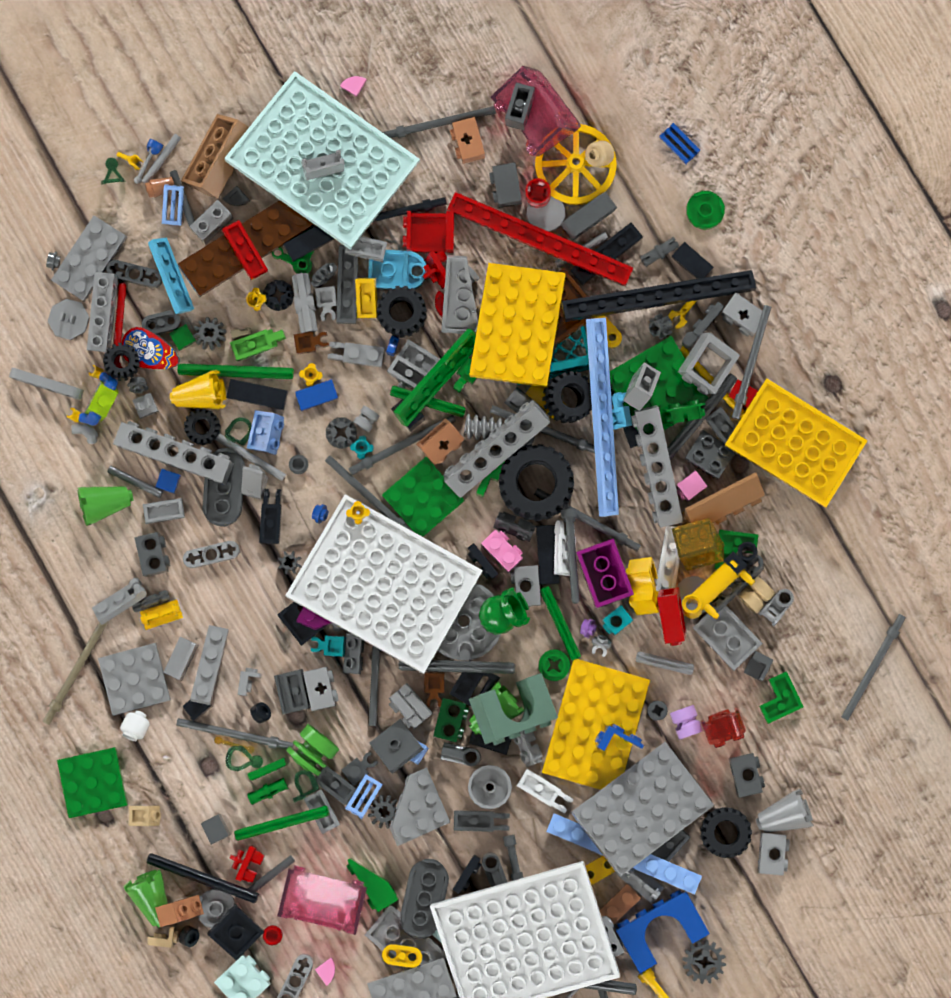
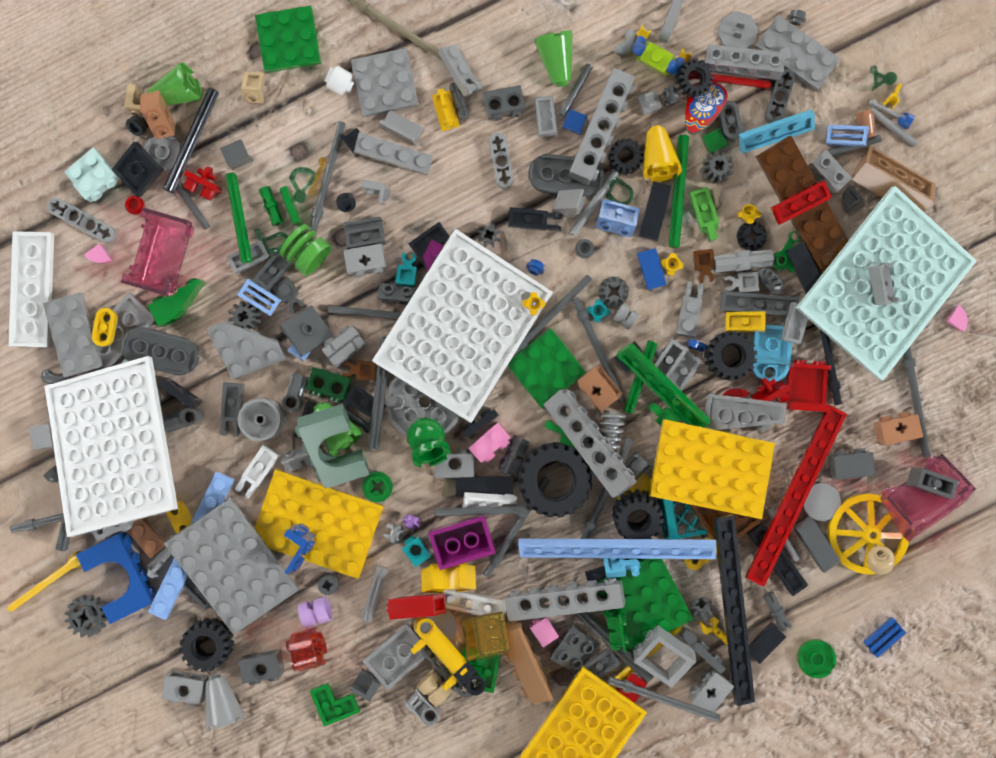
camera: 85 degrees right, 5 degrees up
dark grey bar [503,834,524,881] -> none
red wheel [525,178,551,208] -> none
green axle [540,586,581,660] -> none
light grey brick [623,362,661,411] -> none

